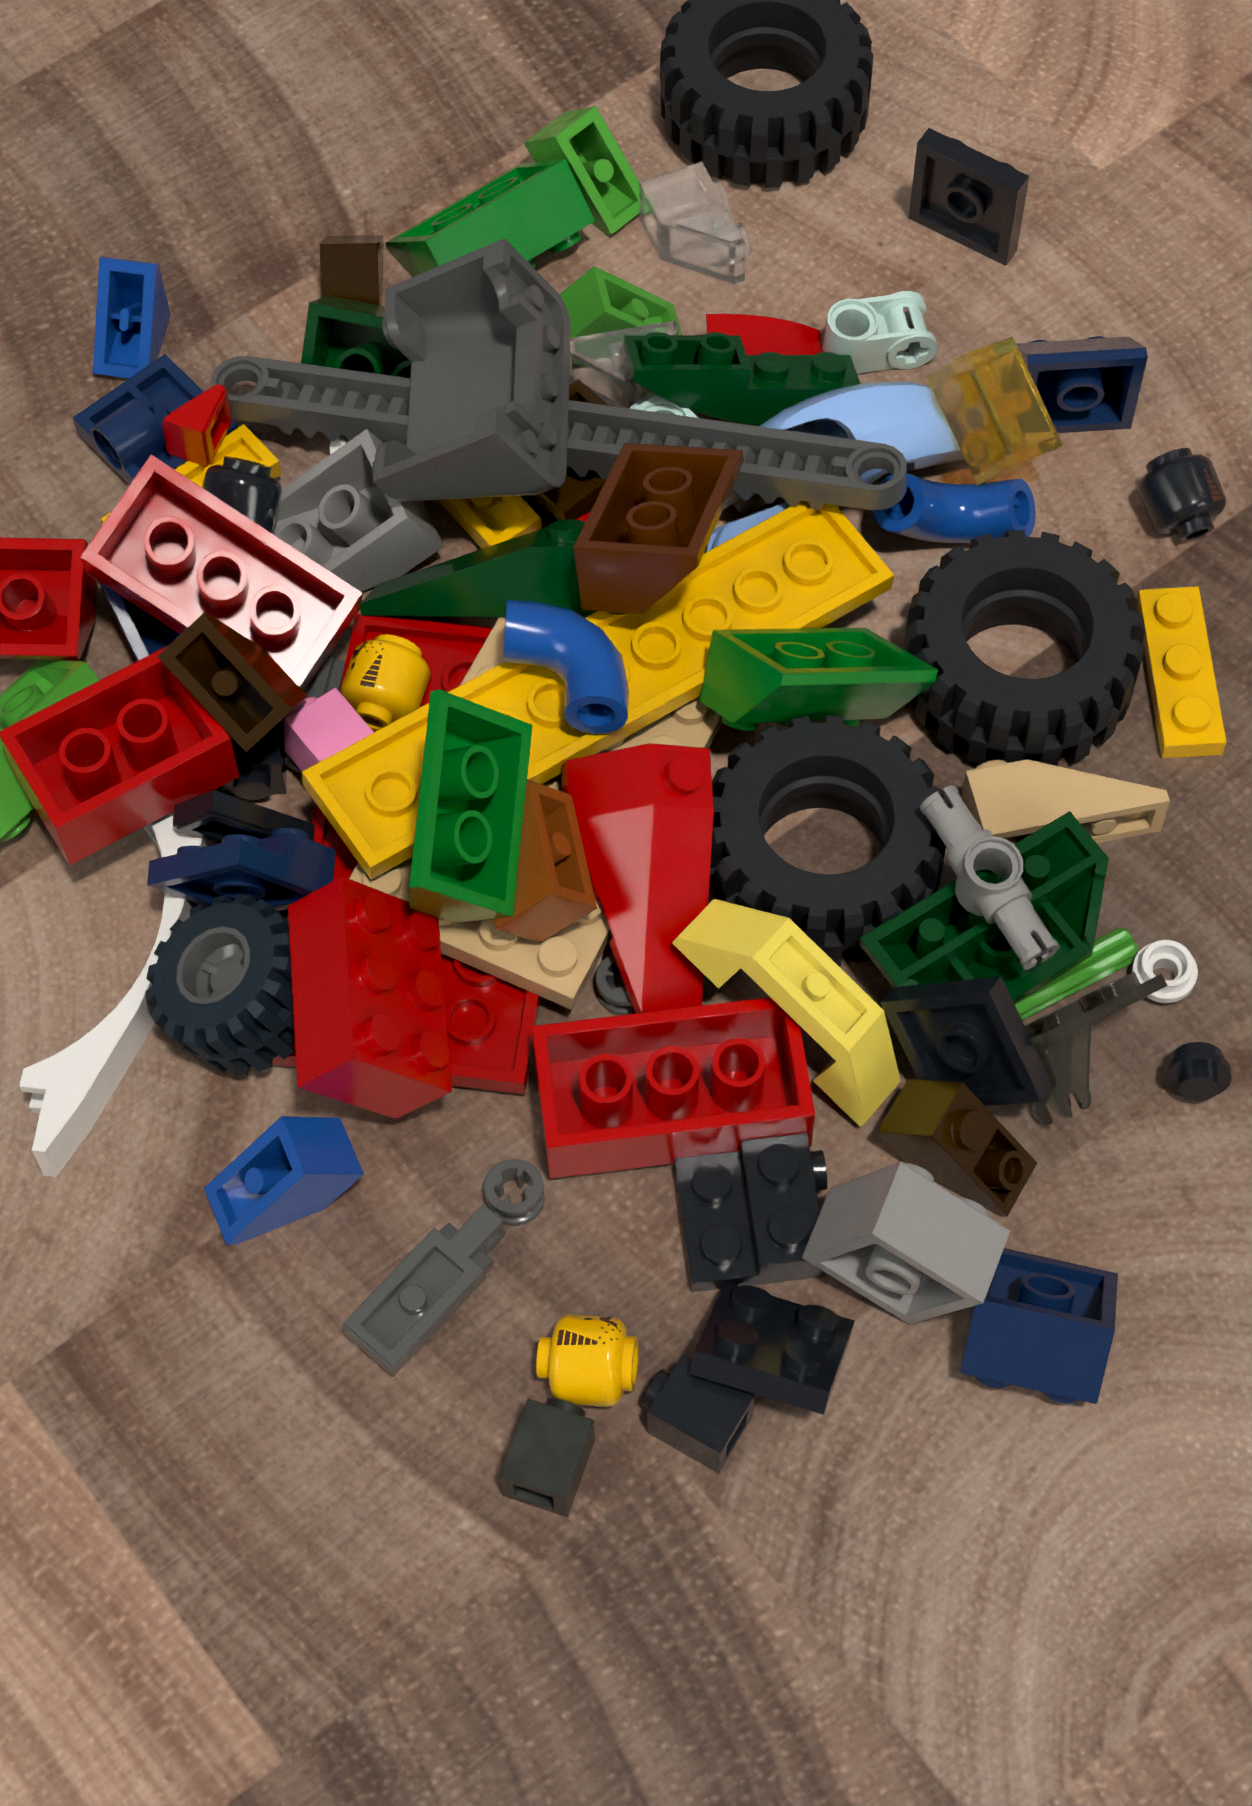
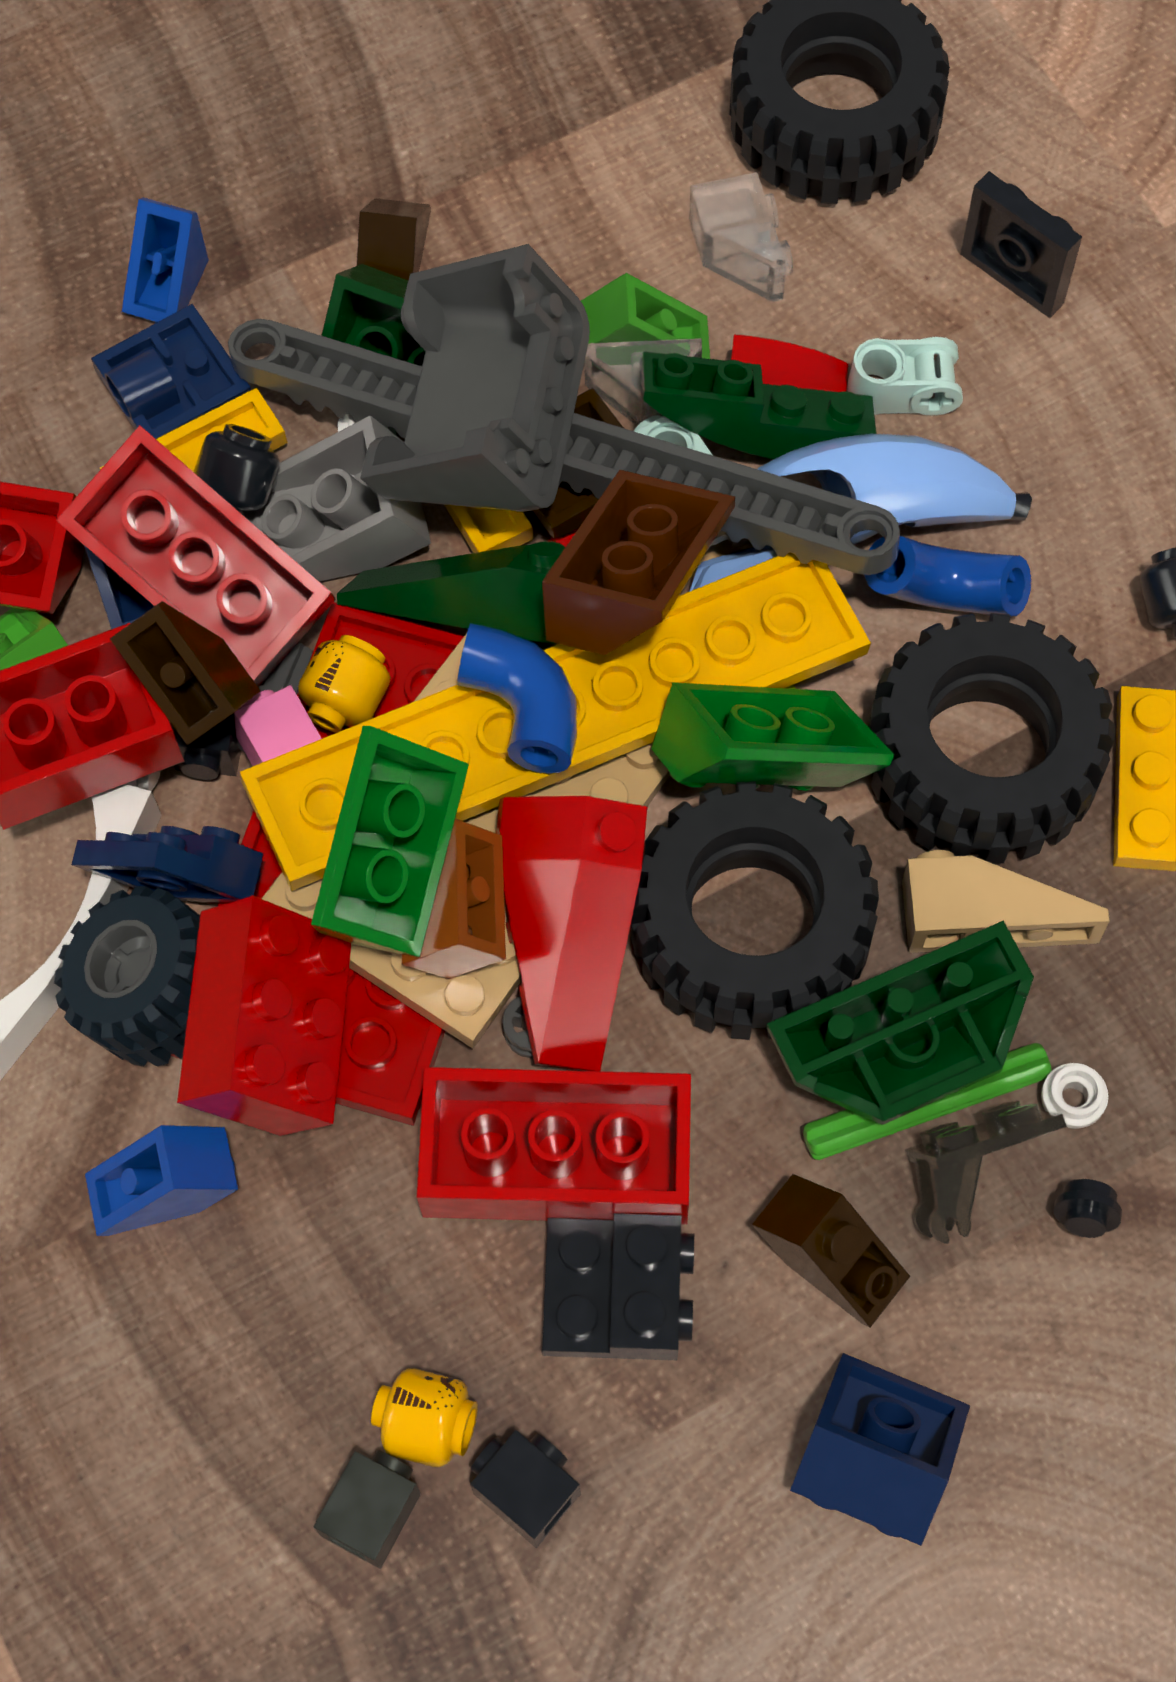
camera: 10 degrees right, 5 degrees up
red slope [162,384,232,467] -> none
black tile [173,790,315,843] -> none
dark grey hinge [341,1204,506,1377] -> none
green slope [385,159,595,277] -> none
dark grey bush [484,1159,545,1226] -> none
bright green slope [524,106,652,235] -> none
light yellow slope [672,899,901,1126] -> none
black plate [689,1282,855,1415] -> none
light grey brick [802,1161,1010,1325] -> none
black plate [880,976,1053,1106] -> none
light grey pin [920,785,1060,969] -> none
clear yellow brick [927,337,1063,486] -> none
dark blue slope [1007,336,1148,436] -> none

